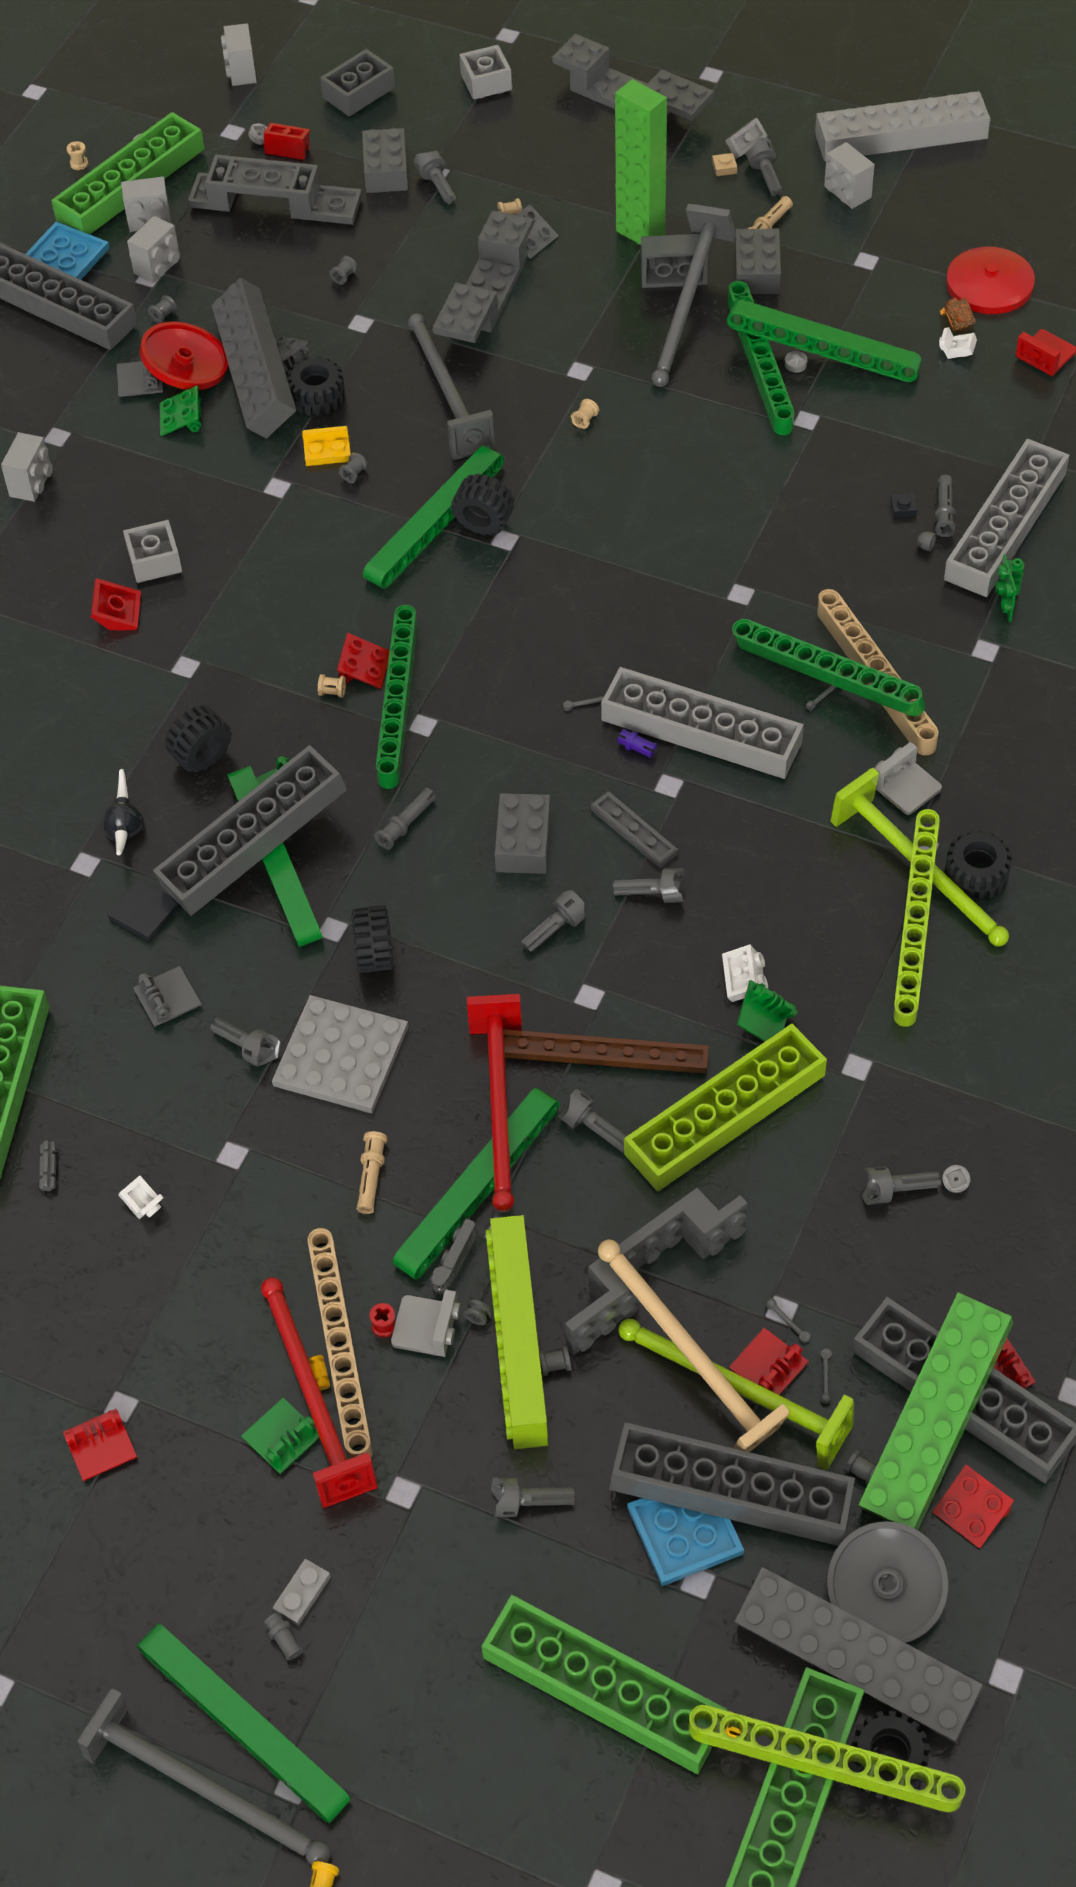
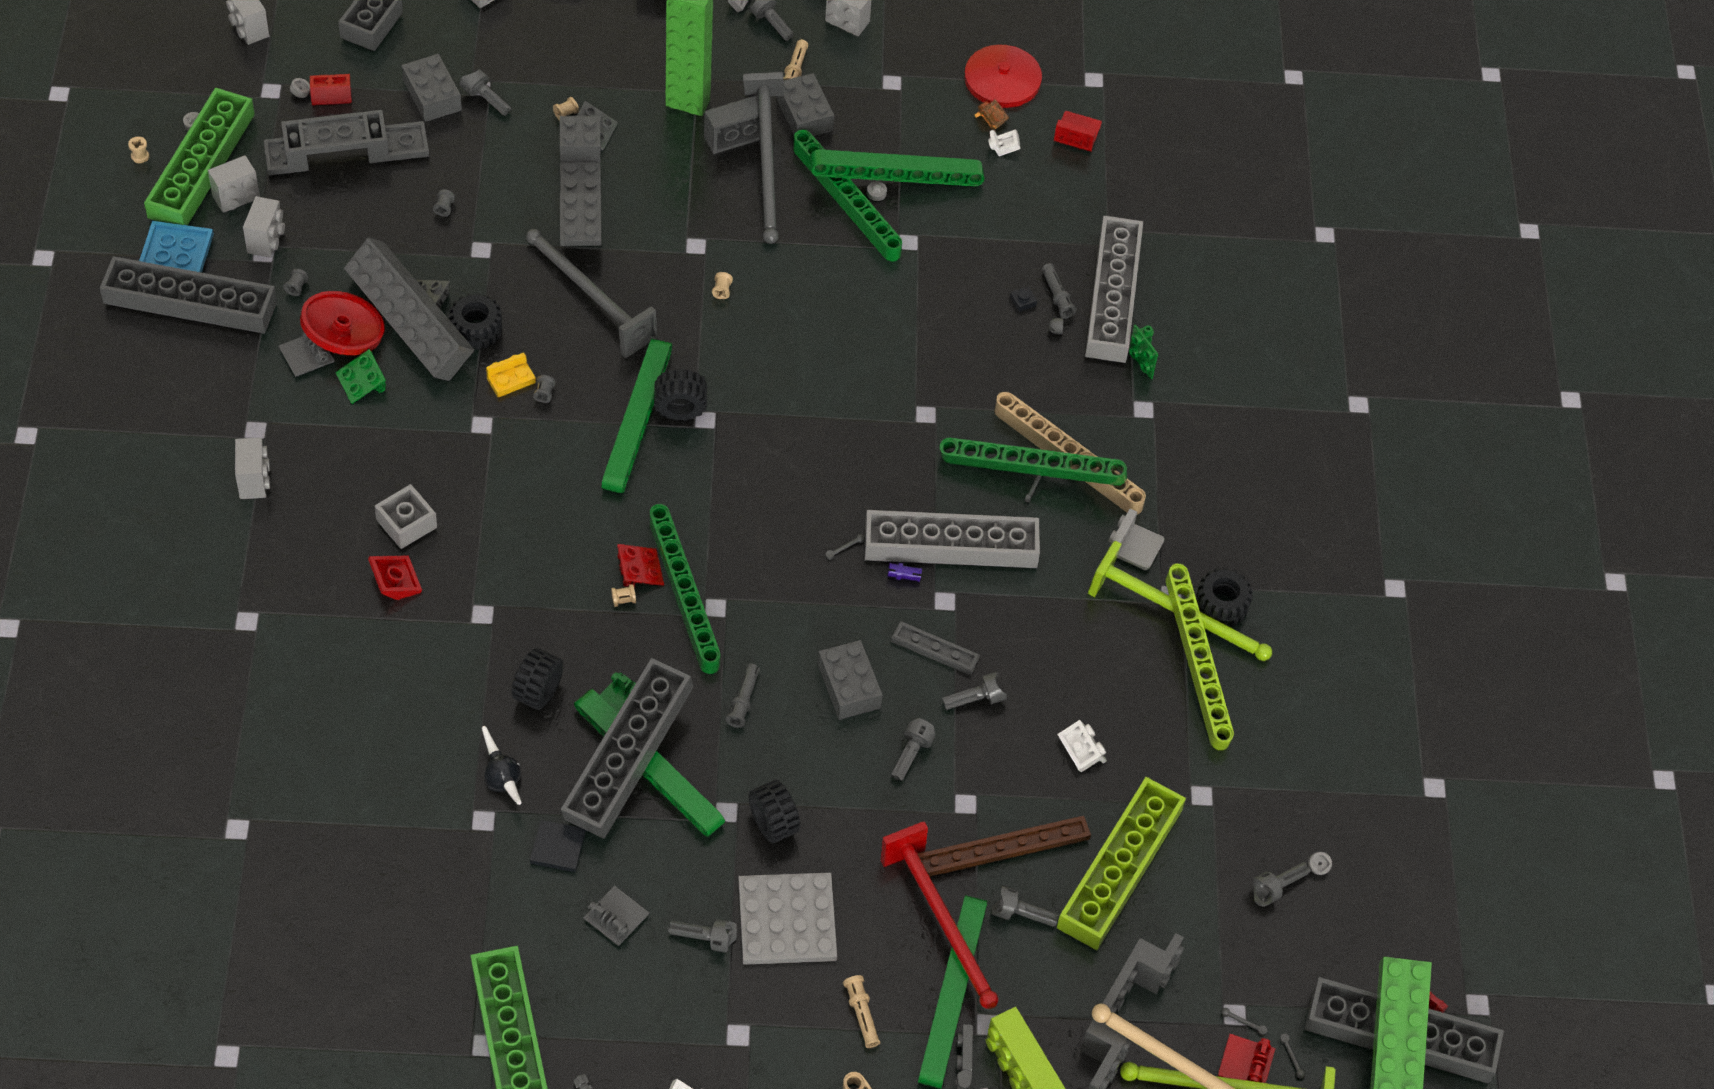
camera: 30 degrees left, 0 degrees up
tan plate [712,153,737,176] -> none
green hinge [737,980,798,1042] -> none

